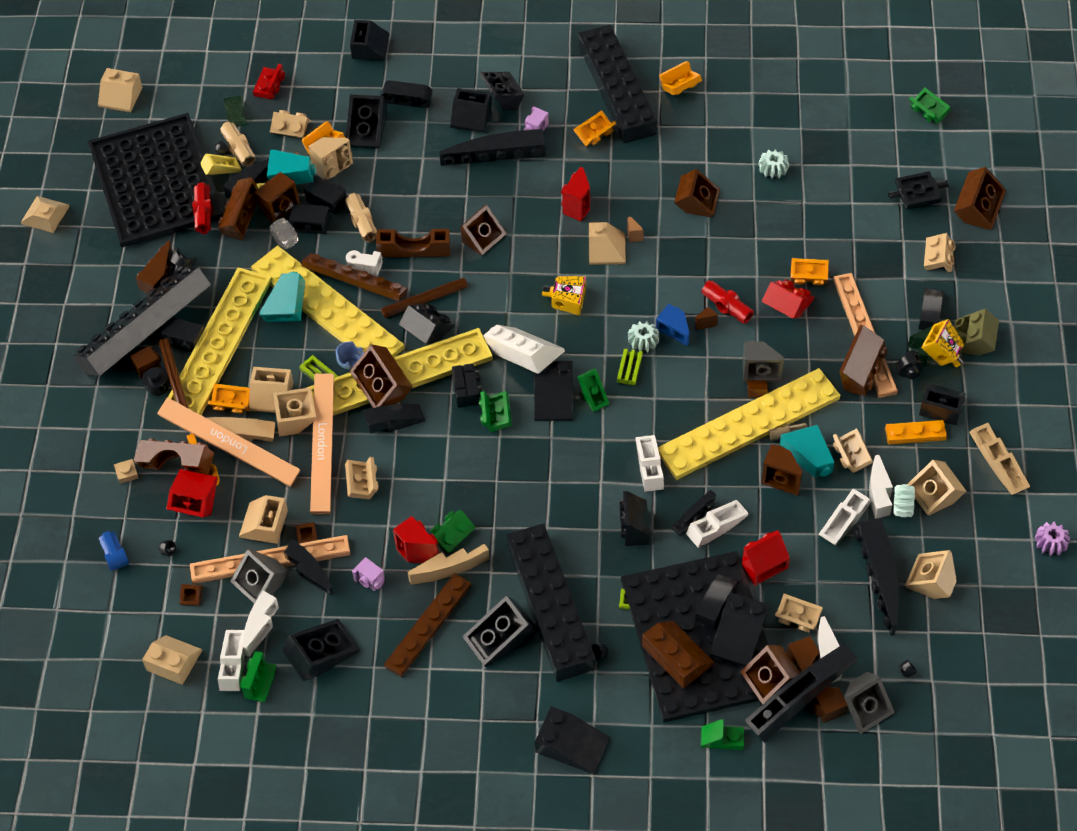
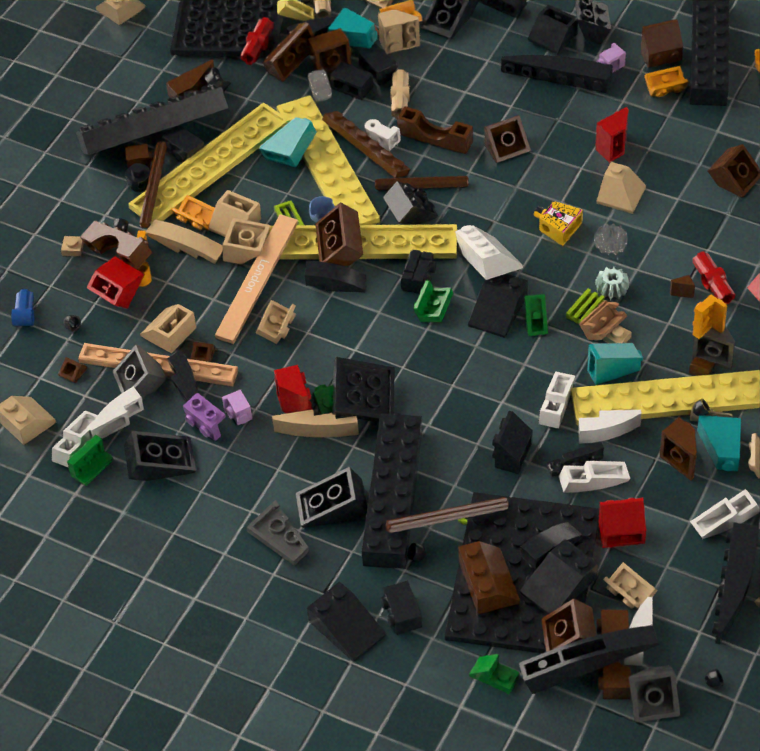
camera: 25 degrees right, 5 degrees down
light nougat tile [157,397,300,487] -> none
reddish brown plate [384,573,471,678] -> none
medium nougat slope [627,217,643,242] -> none
blue slope [656,304,690,346] -> none
none -> black hinge [113,218,129,233]
none -> medium lavender bracket [183,393,225,441]
none -> dark grey wing [247,500,309,566]
none -> black plate [332,357,395,423]
none -> black brick [380,580,422,635]
none -> reddish brown axle [386,497,509,533]
none -> white slope [578,410,641,444]
none -> medium nougat hinge [579,300,627,340]
none -> teal slope [587,343,643,385]
none -> clear gear [594,223,628,256]
none -> tan plate [603,325,632,343]
none -> reddish brown slope [641,19,683,68]
none -> light orange bracket [692,295,727,339]
none -> black hinge [692,398,711,416]

